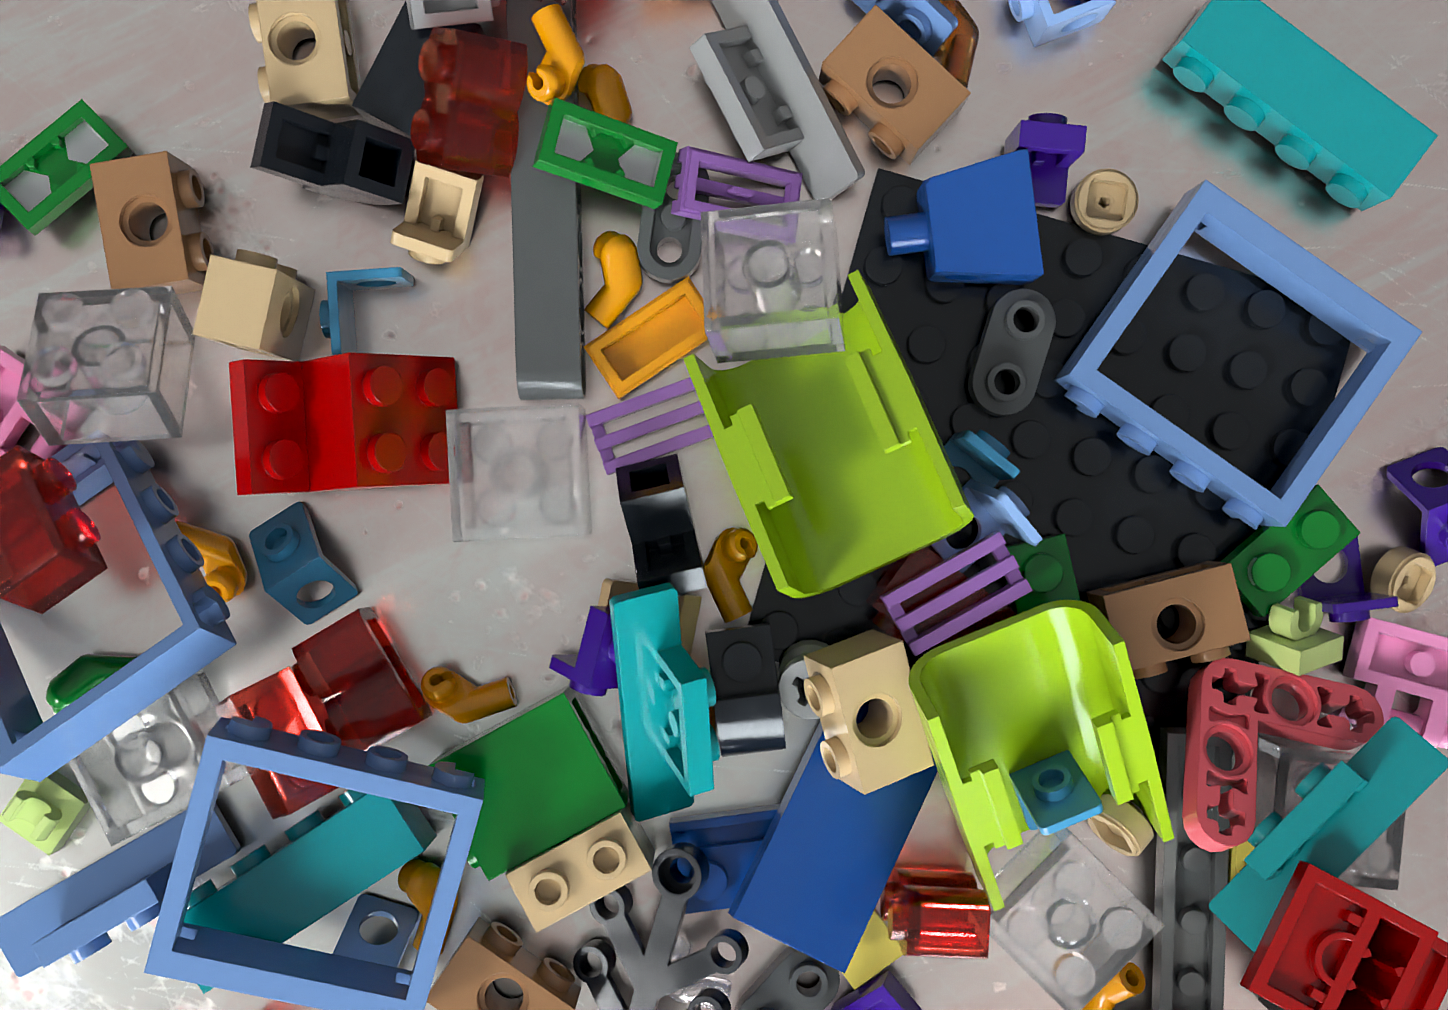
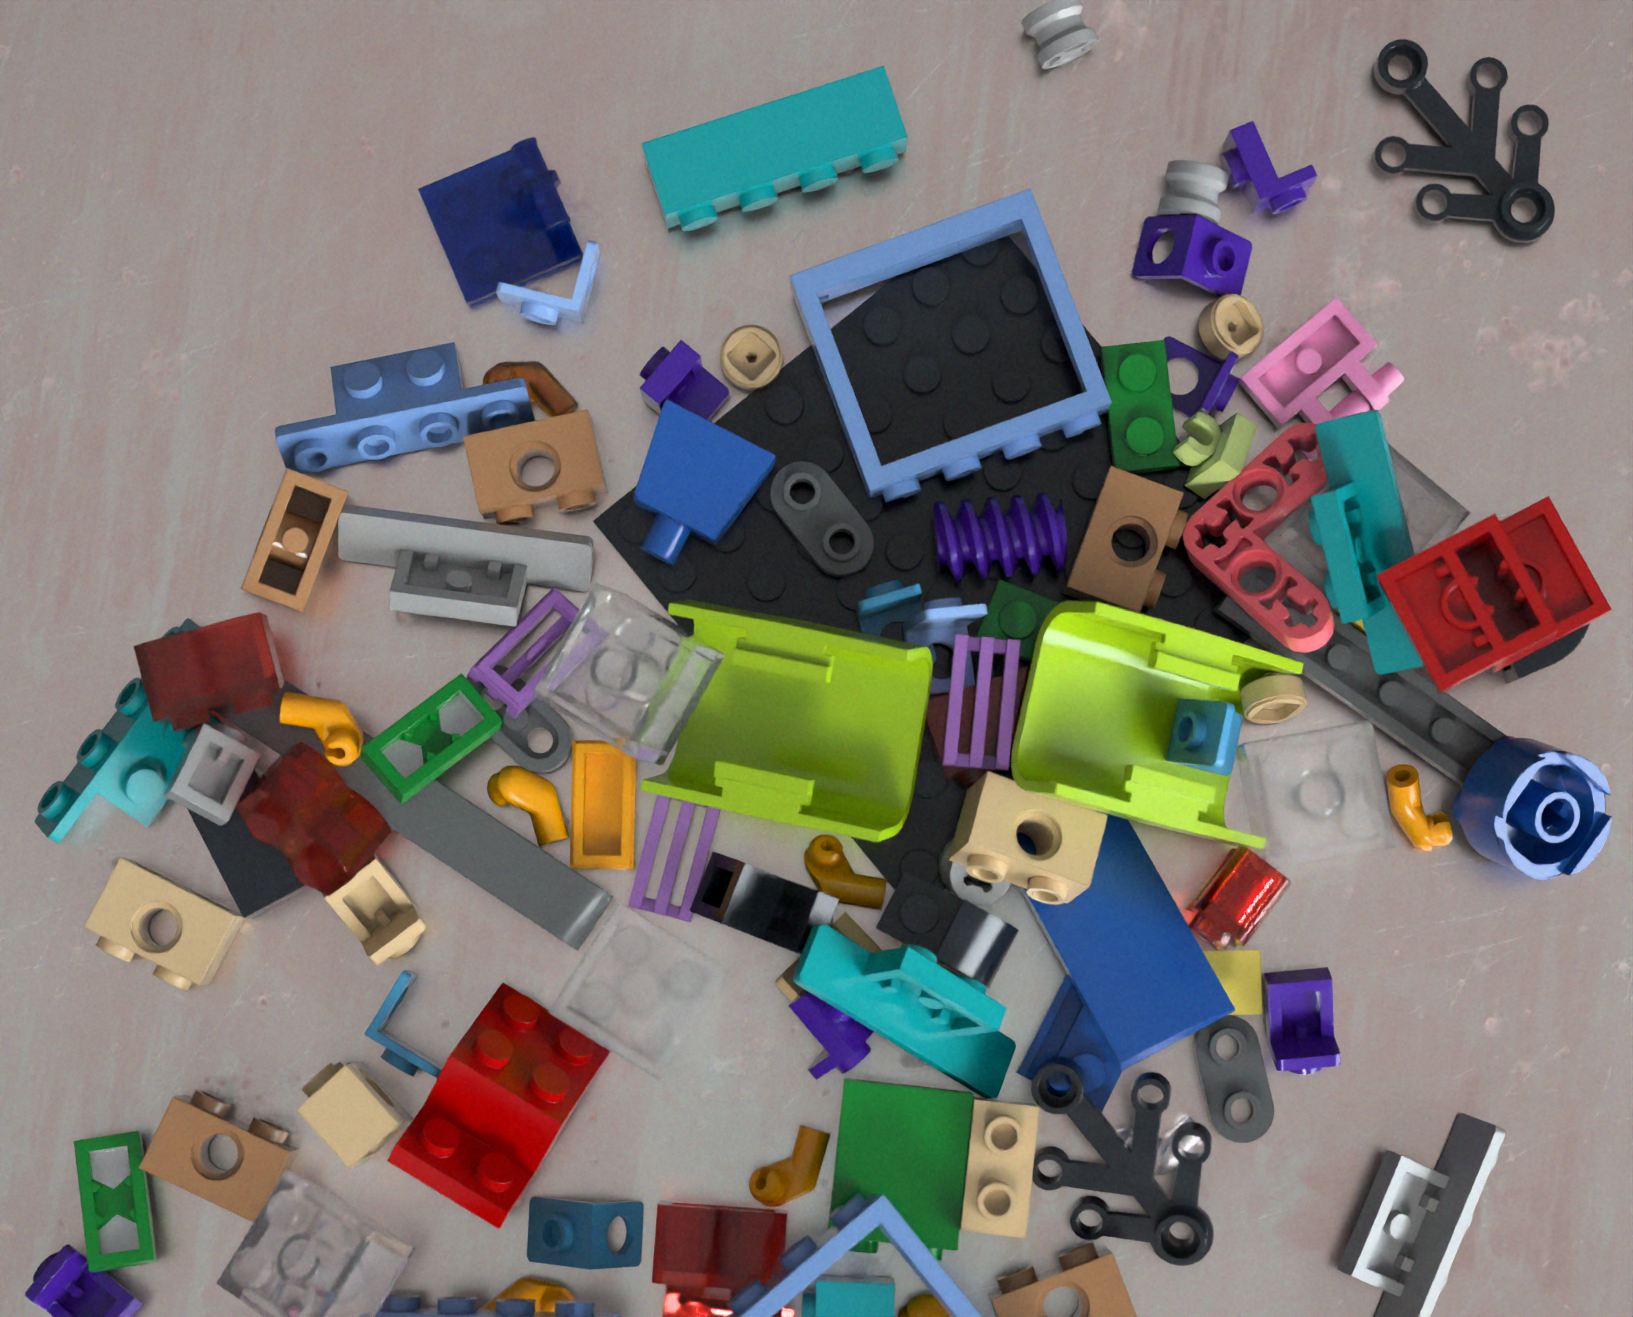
camera: 55 degrees left, 5 degrees down
black brick [250,101,417,205] -> none
light orange arm [577,64,632,124] -> none
none -> dark purple piece [933,493,1067,582]

